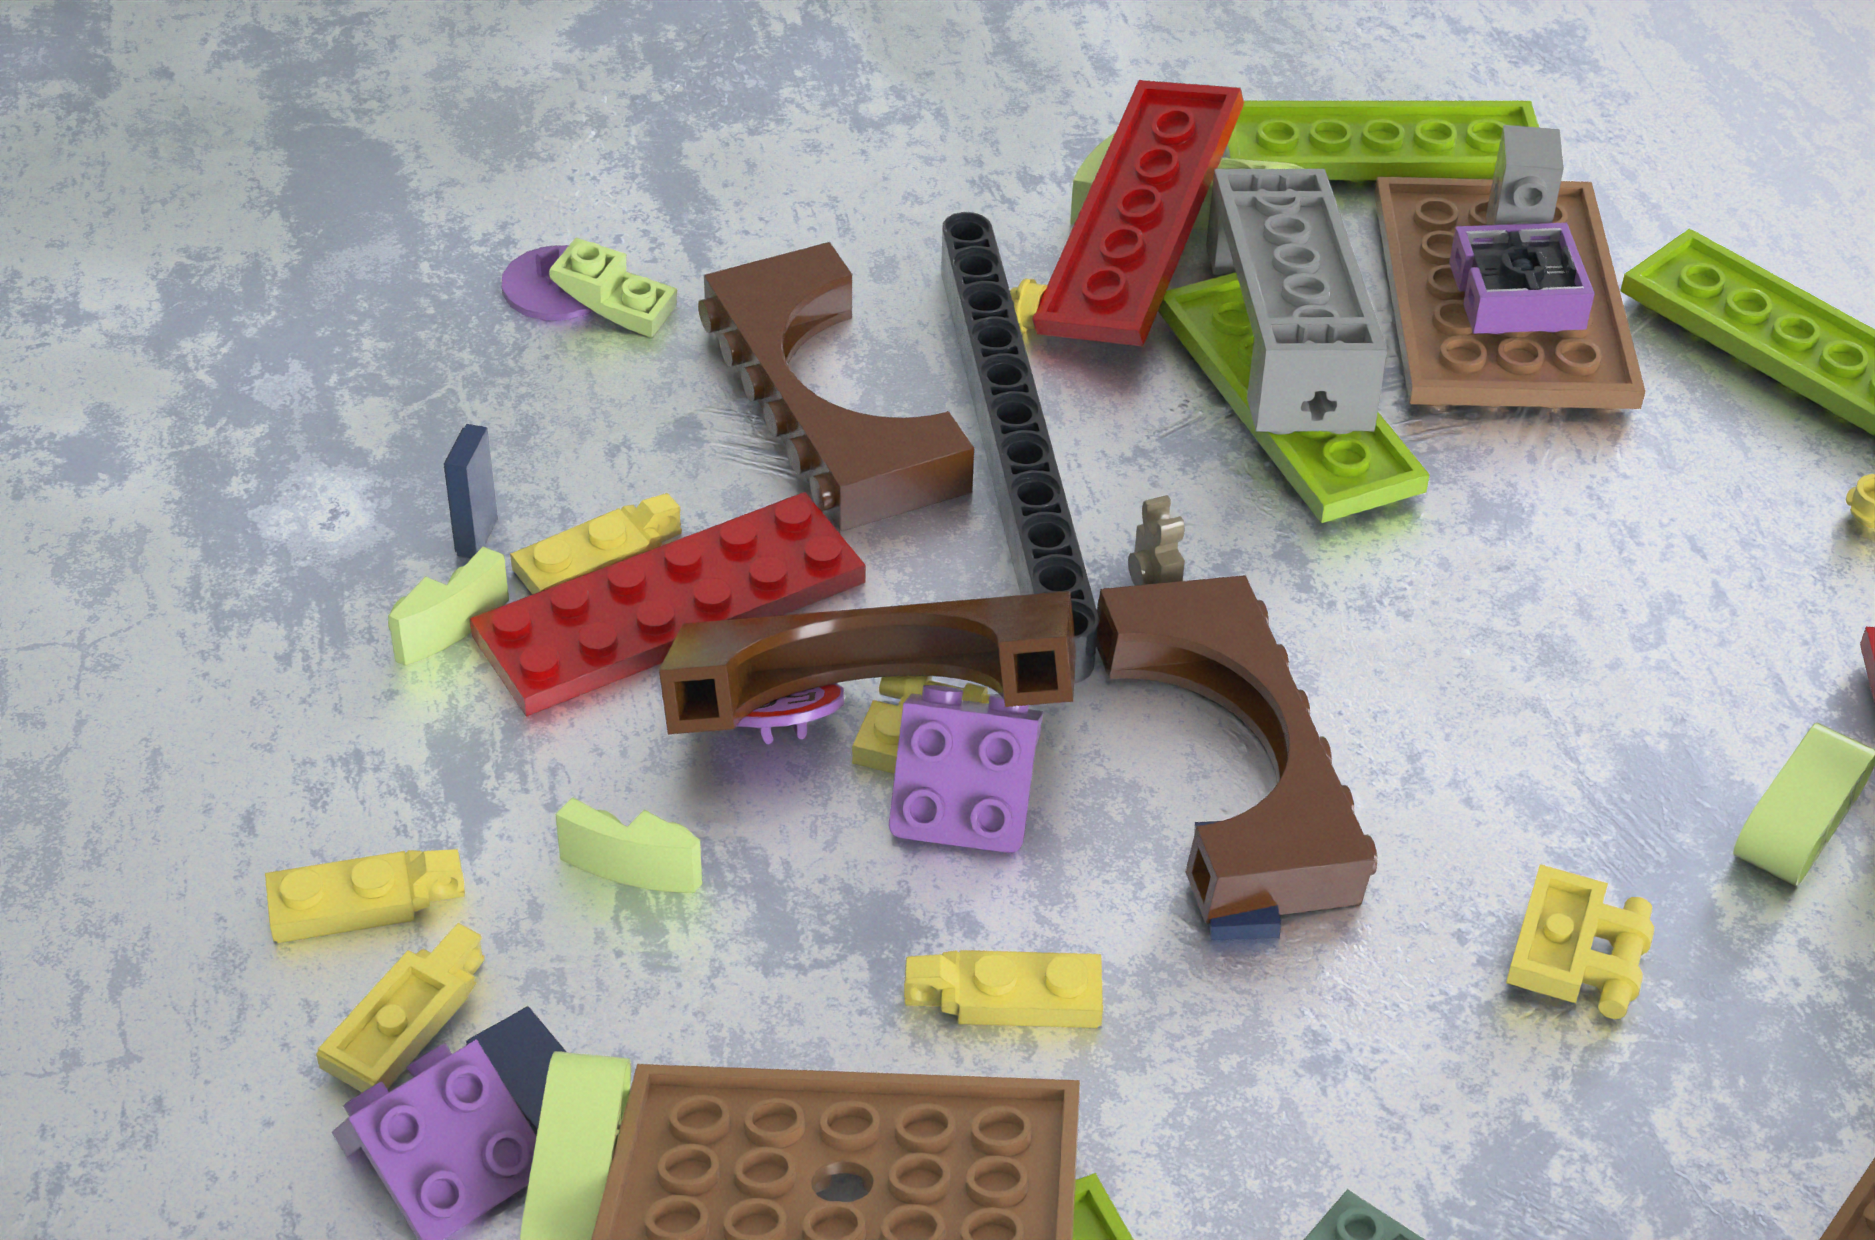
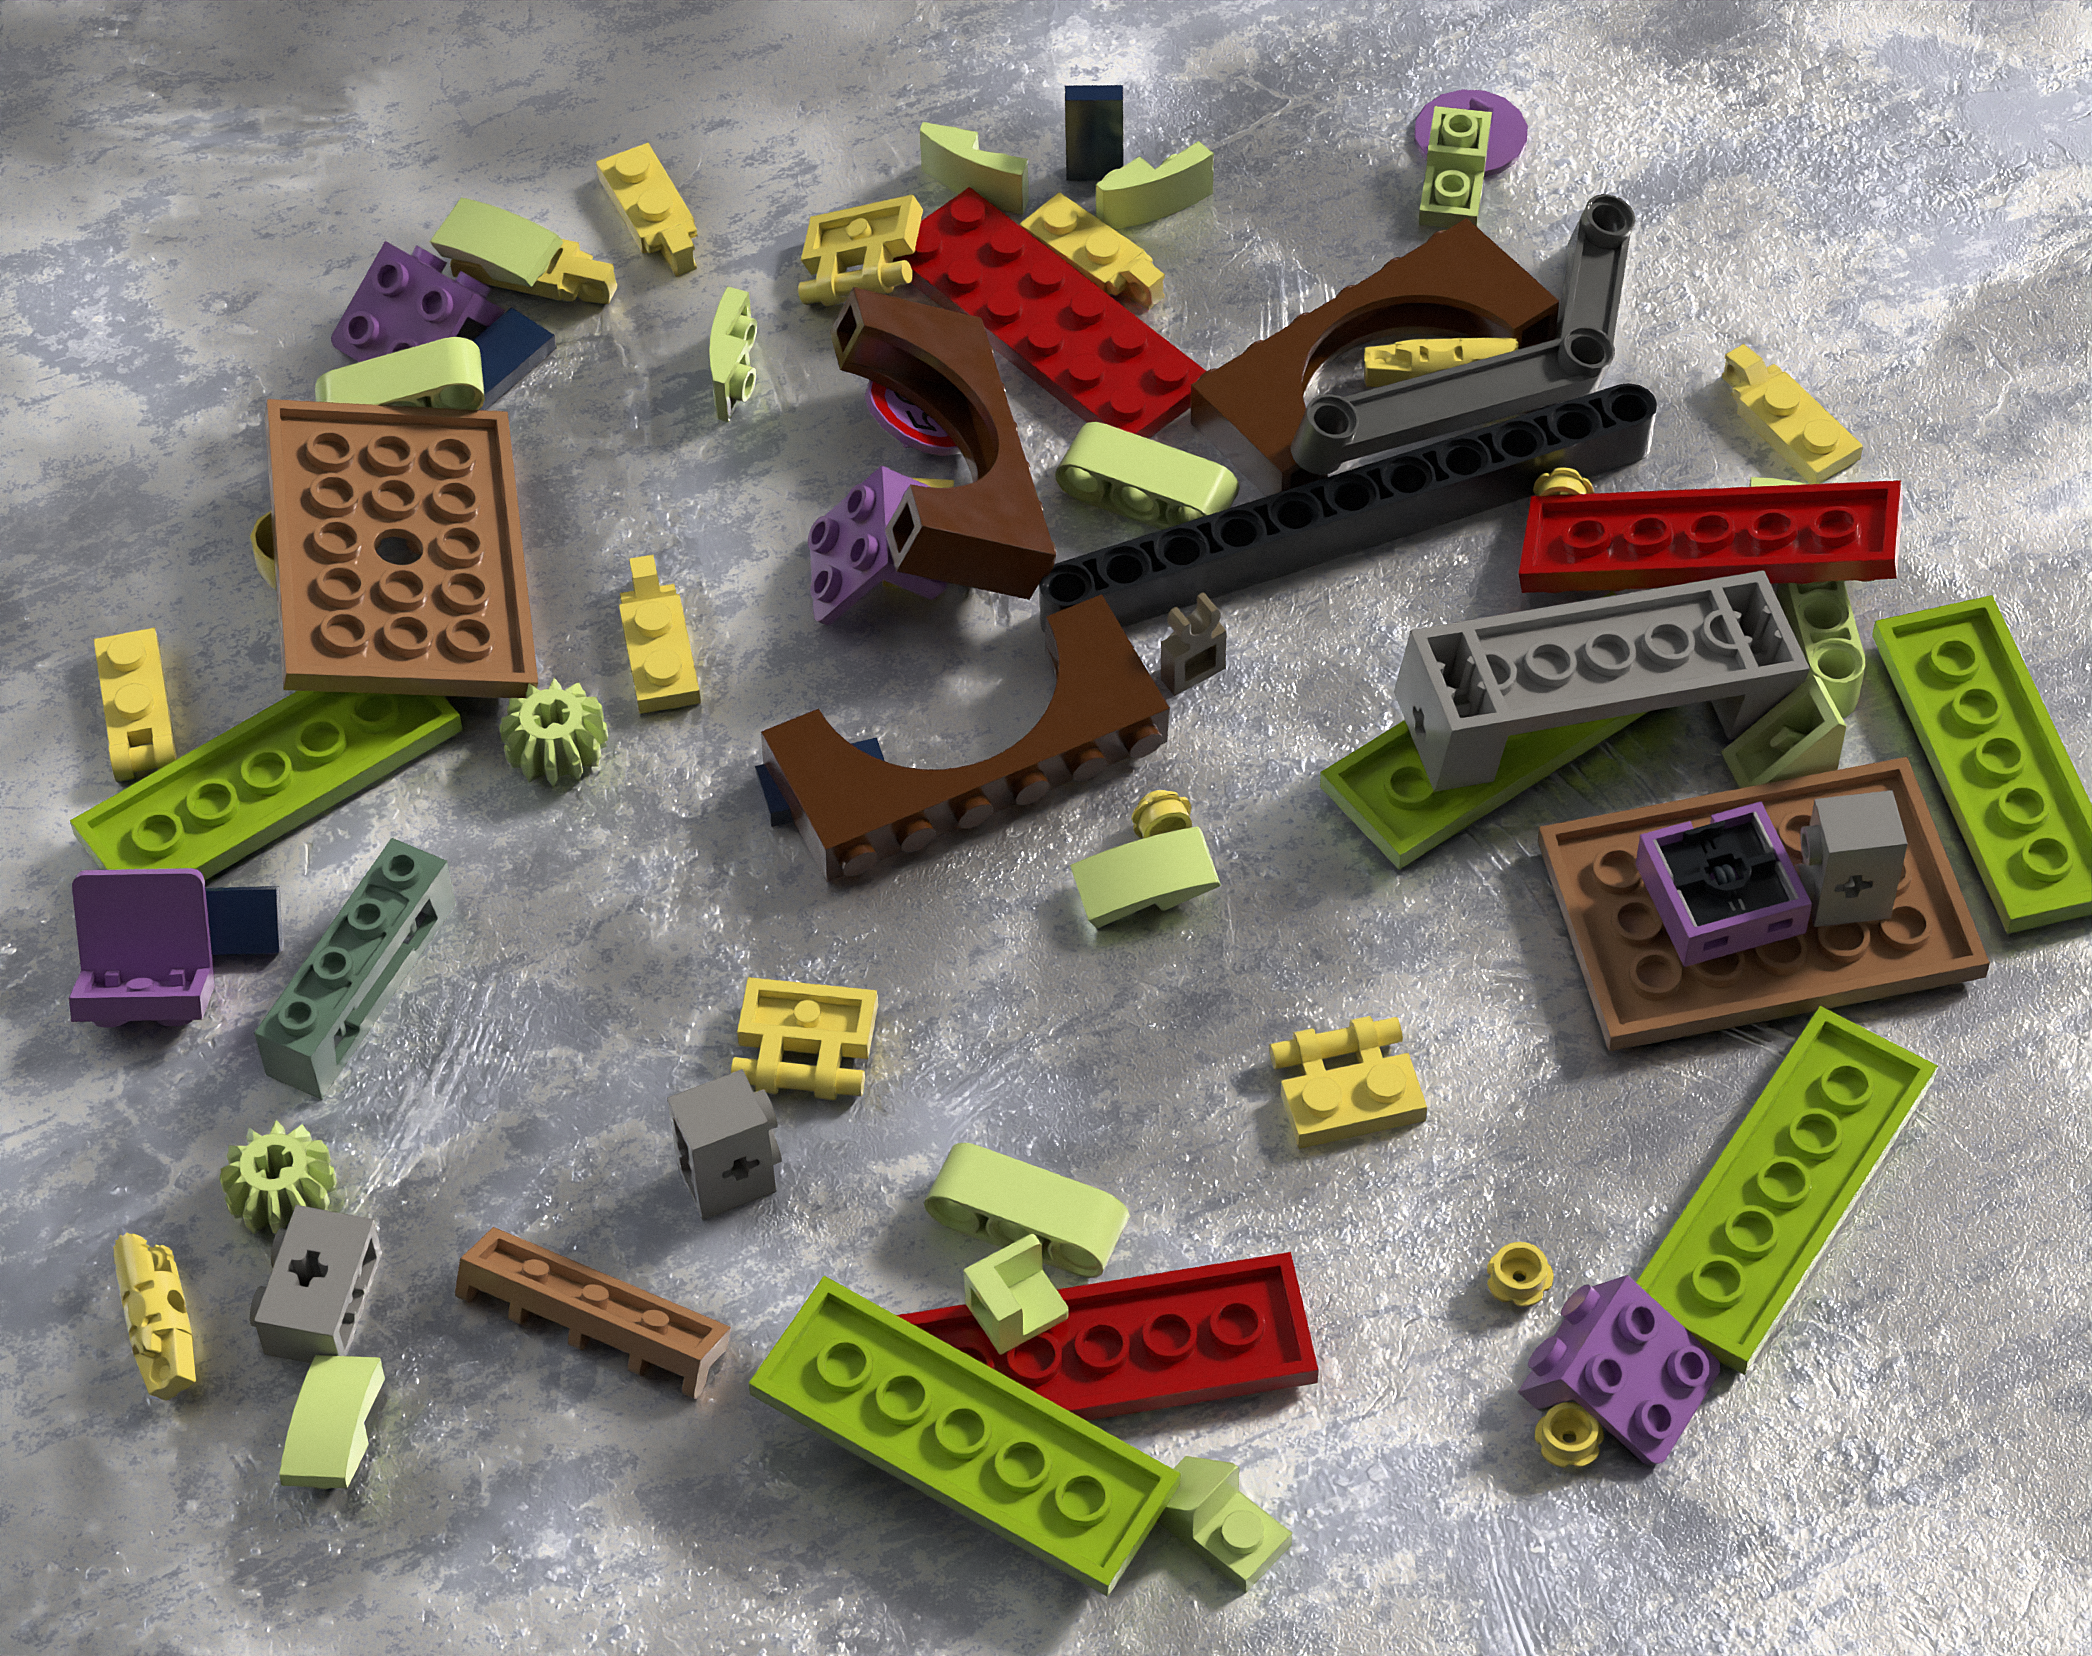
camera: 80 degrees right, 10 degrees up
none -> yellowish green slope [429,197,563,287]
none -> yellowish green gear [500,677,608,787]
none -> light grey brick [667,1069,782,1220]
none -> light yellow plate [798,194,923,306]
none -> yellowish green beam [1055,422,1240,530]
none -> yellowish green slope [1070,826,1221,928]
none -> yellowish green slope [1096,141,1214,229]
none -> light yellow plate [1131,790,1192,838]
none -> light yellow plate [1269,1016,1427,1149]
none -> dark grey piece [1291,194,1636,475]
none -> light yellow hinge [1364,337,1518,387]
none -> yellowish green slope [1721,675,1846,788]
none -> light yellow hinge [1722,344,1863,484]

